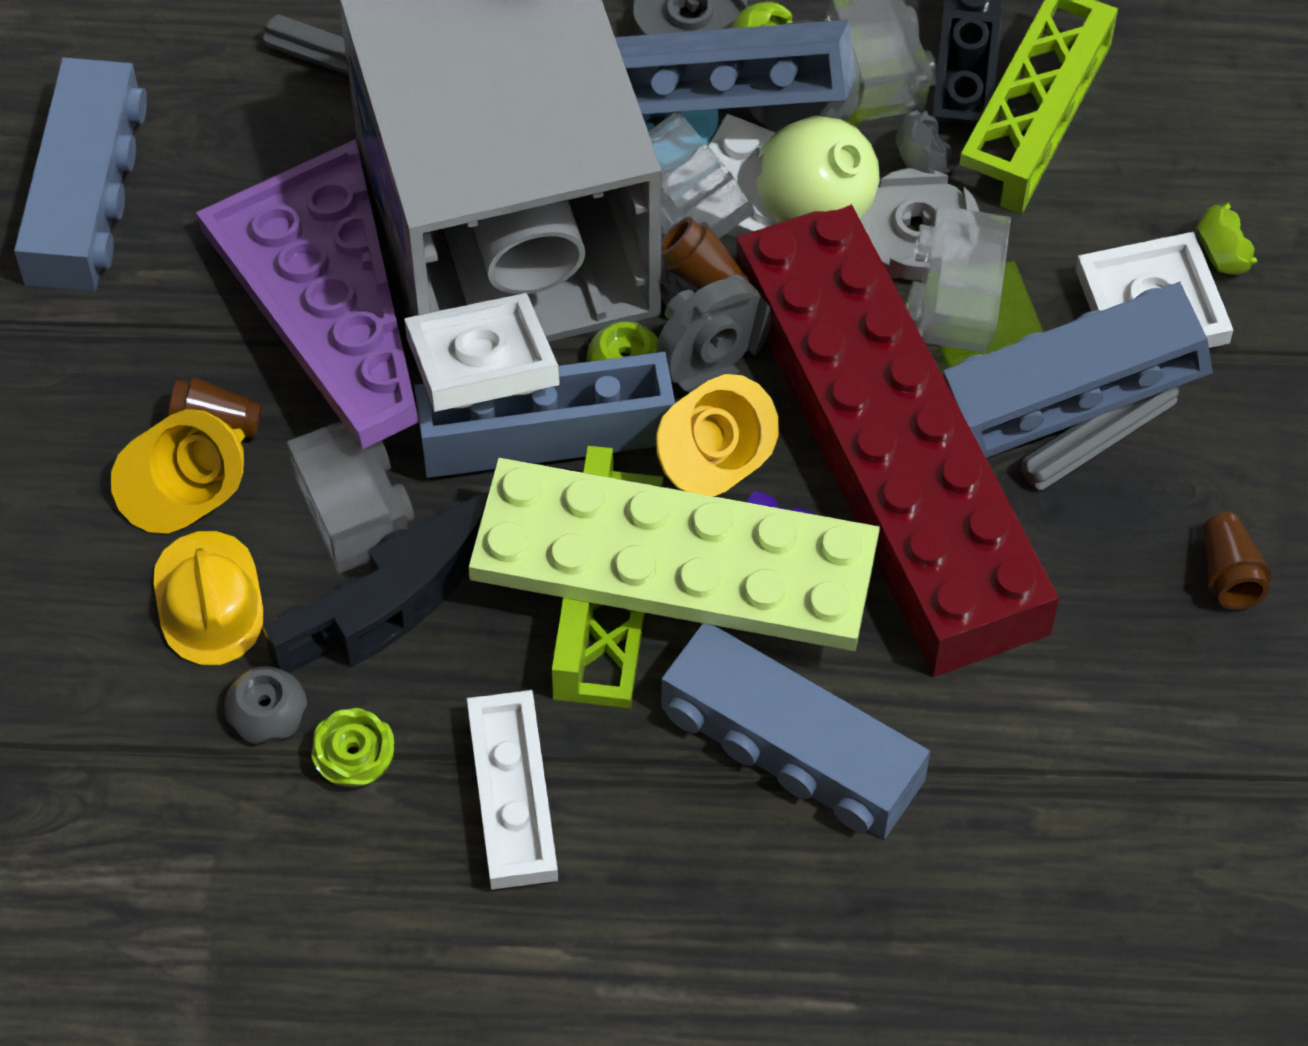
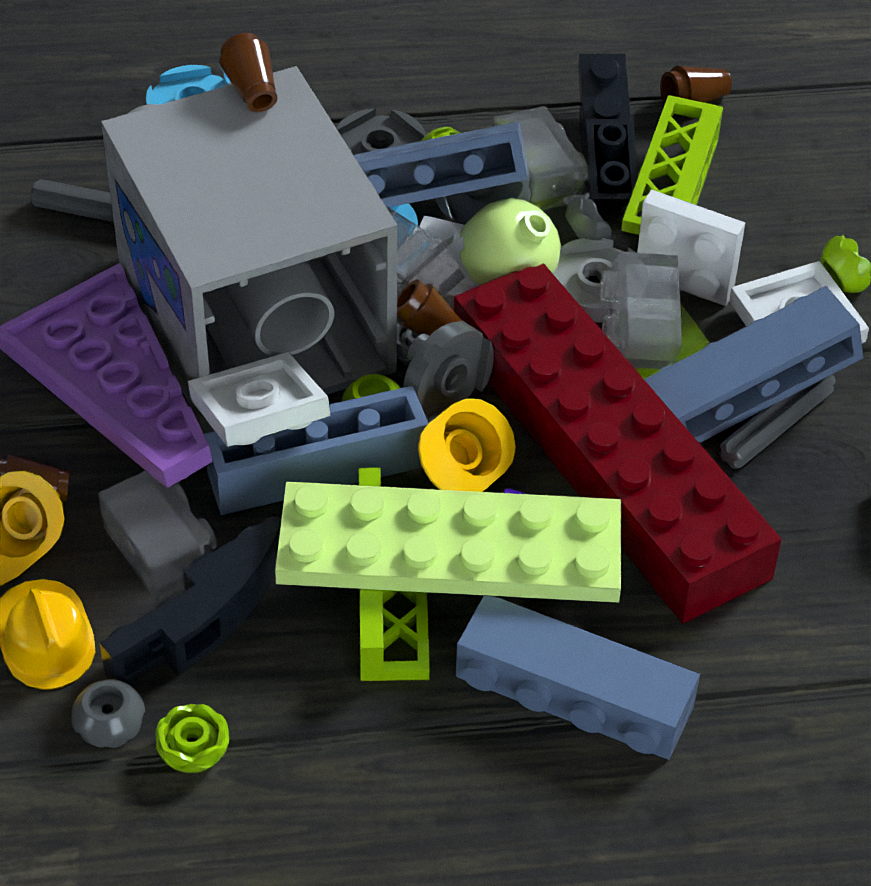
camera: 10 degrees left, 10 degrees down
white plate [467,690,558,890] -> none
none -> white plate [637,190,745,306]

